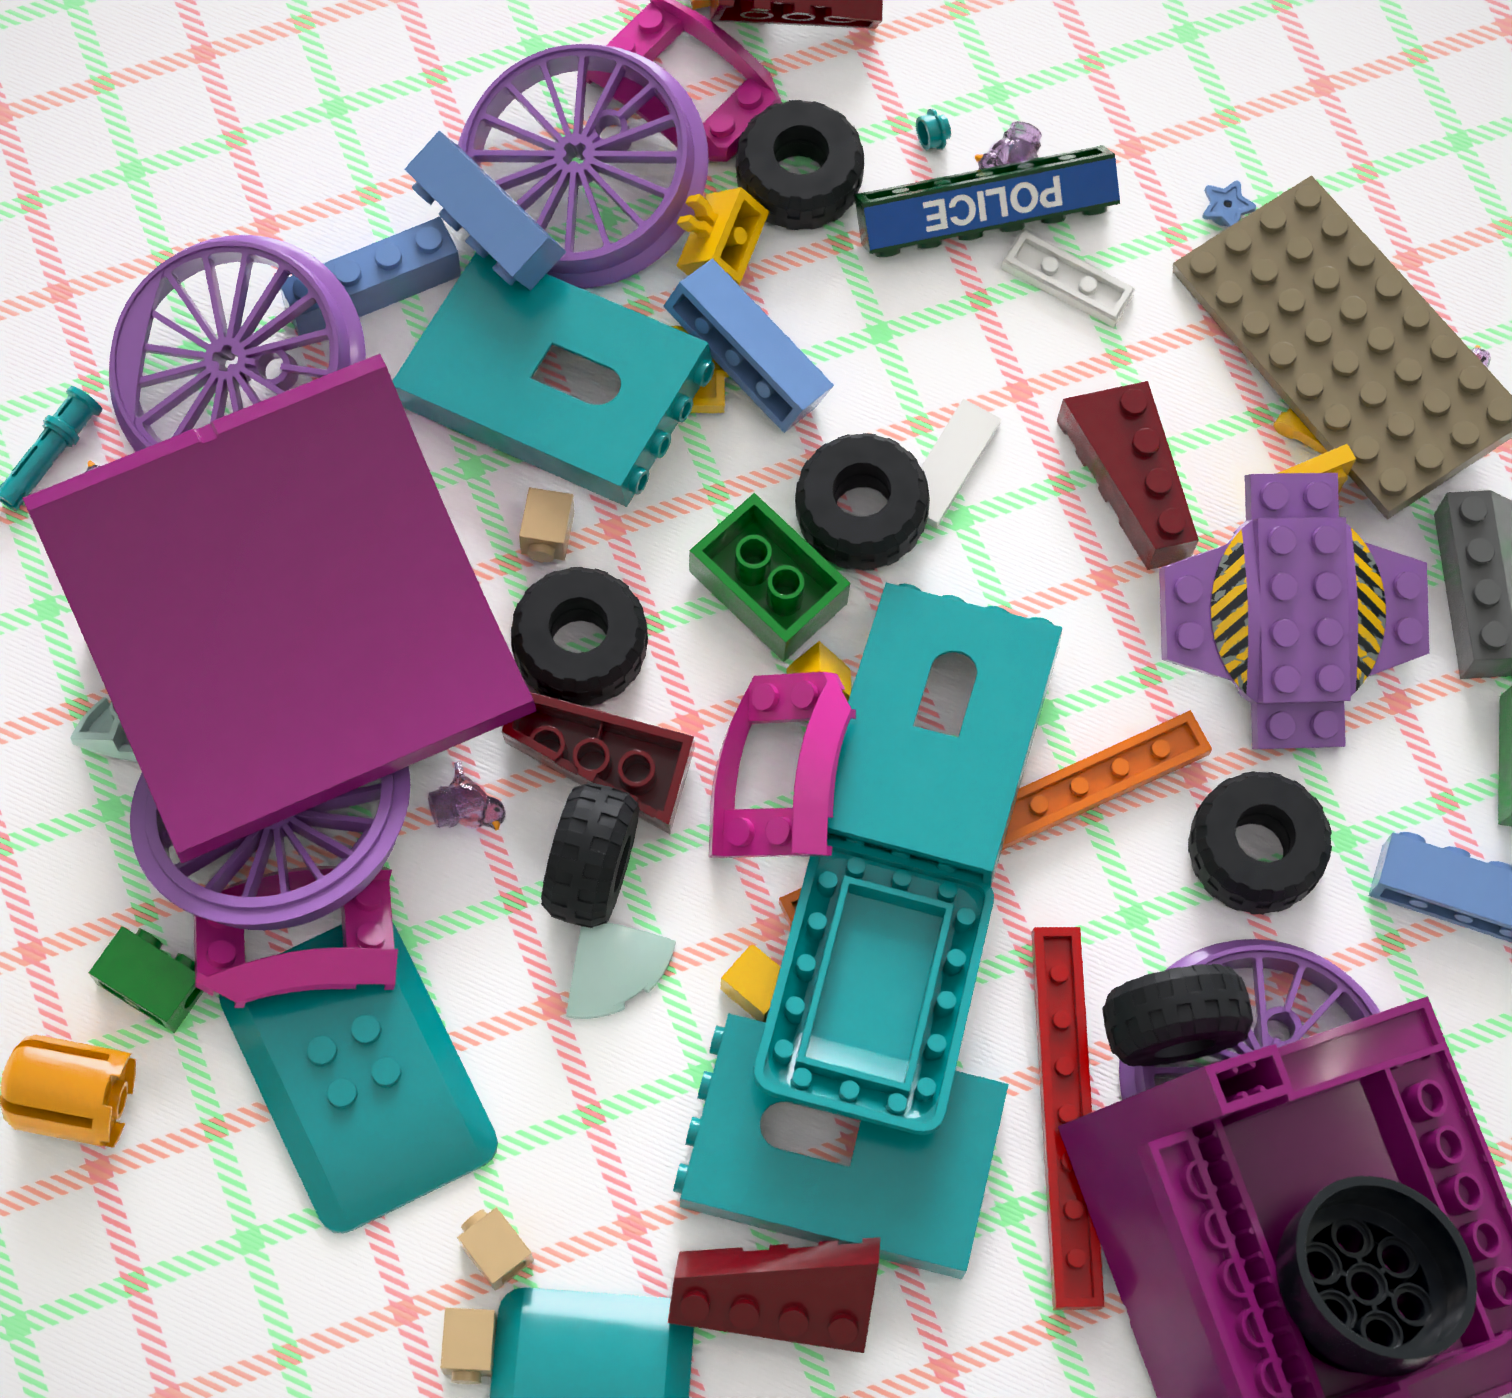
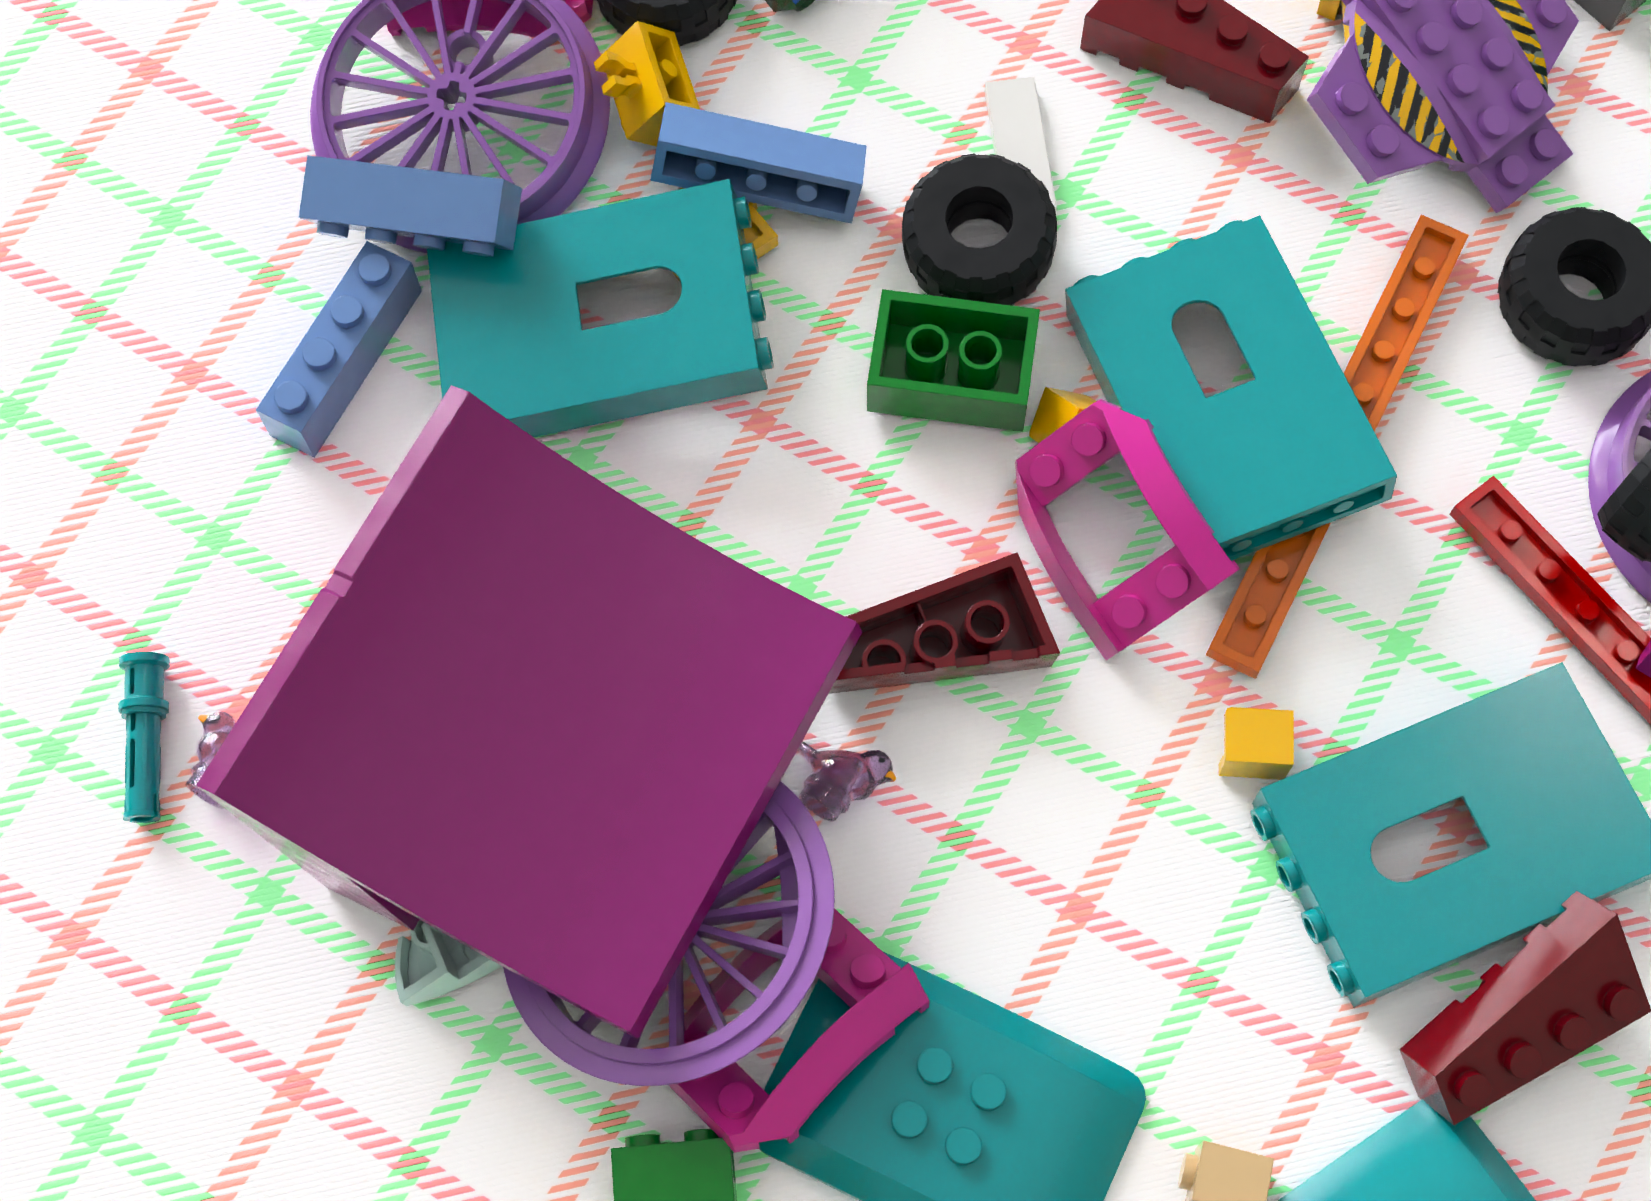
camera: 30 degrees left, 0 degrees up
medium lavender piece [108,235,366,452] -> none
black tyre [511,567,648,706] -> none
tan brick [519,487,575,562] -> none
black tyre [541,782,640,928] -> none
light aqua brick [566,922,676,1019] -> none
teal wedge [753,838,994,1135] -> none

